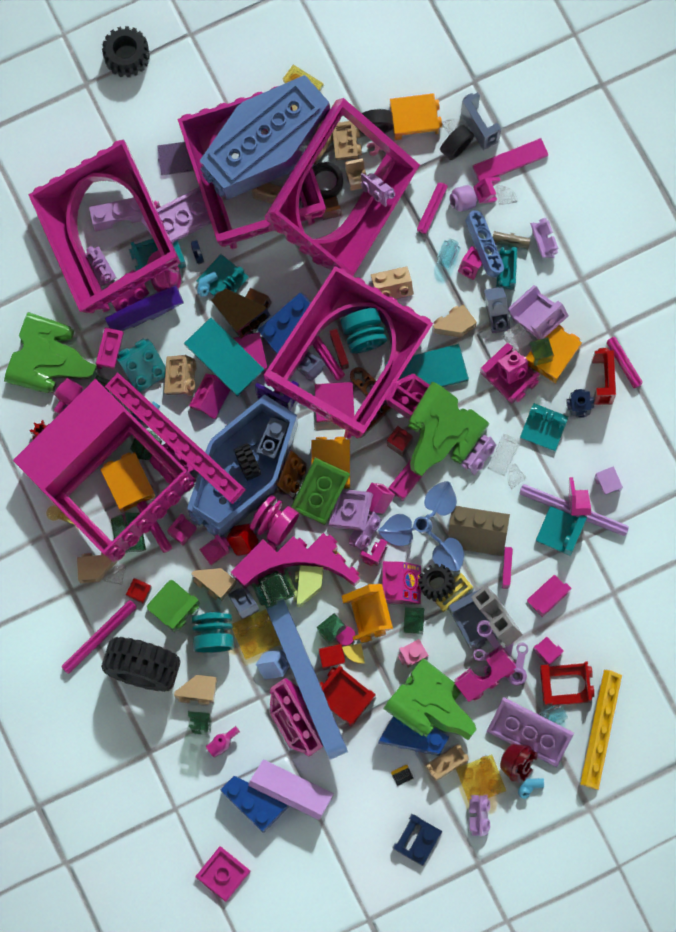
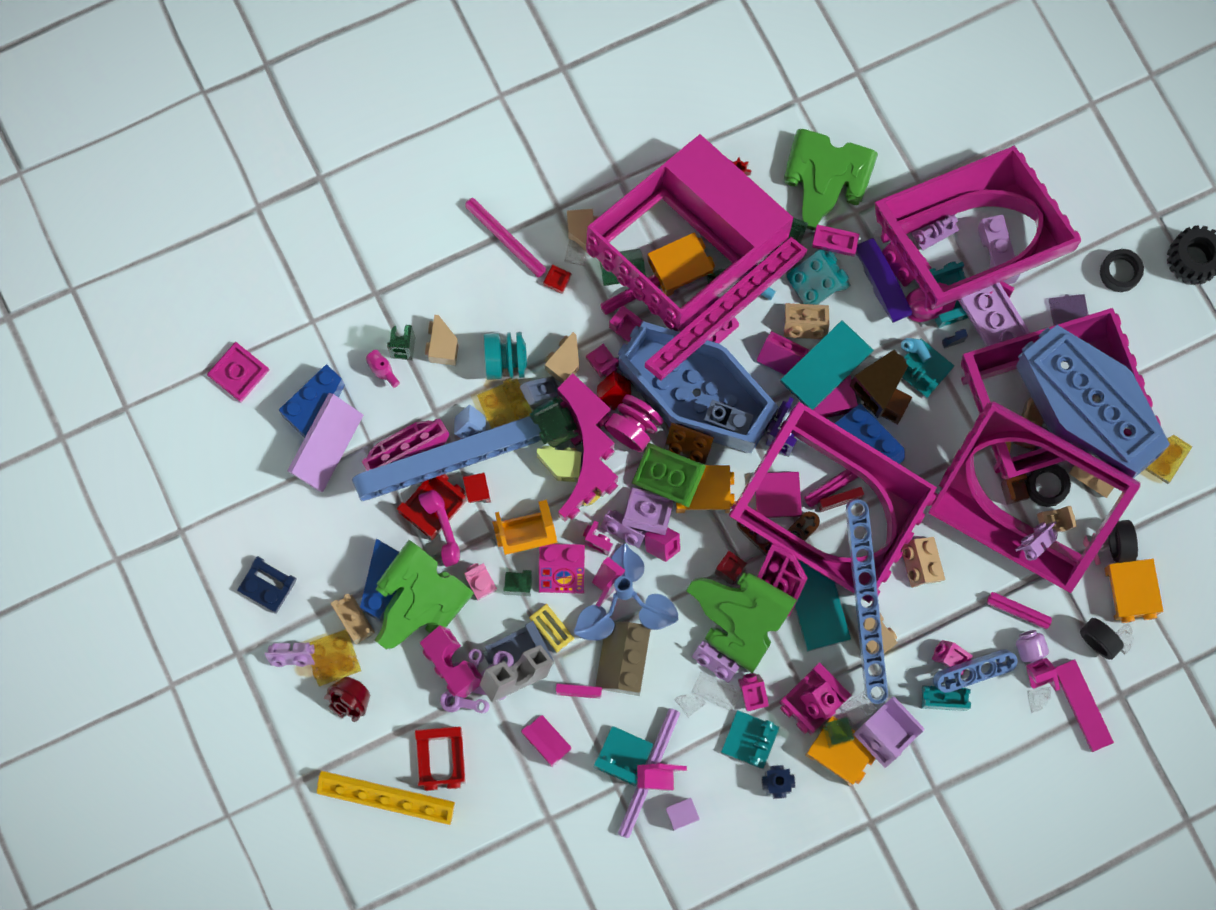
camera: 85 degrees right, 0 degrees up
dark pink piece [54,378,84,414] -> none
black tyre [102,637,181,692] -> none
bright green bracket [147,580,200,633] -> none
black tyre [234,443,261,481] -> none
sand blue slope [297,352,325,381] -> none
clear green panel [316,613,346,645] -> none
tan bracket [333,121,362,161] -> none
dark pink tile [336,626,355,646] -> none
teal wheel [340,308,387,354] -> none
light yellow tile [342,644,365,664] -> none
dark pink tile [388,460,426,501] -> none
black sticker [391,765,413,786] -> none
black tyre [418,564,456,602] -> none
clear light blue brick [437,239,461,268] -> none
sand blue panel [461,92,501,150] -> none
sand blue slope [484,287,511,333] -> none
lavender tile [486,697,574,767] -> none
dark tan pin [493,231,531,250] -> none
medium azure arm [518,778,544,799] -> none
lavender hinge [530,218,559,258] -> none
dark pink panel [532,637,564,666] -> none
clear light blue brick [539,704,568,725] -> none
red panel [591,348,616,405] -> none
dark pink axle [606,337,643,388] -> none
none -> dark pink piece [419,490,460,567]
none -> dark pink panel [592,557,625,607]
none -> dark pink bracket [738,673,769,712]
none -> medium blue beam [846,499,888,704]
none -> black tyre [1100,249,1144,293]

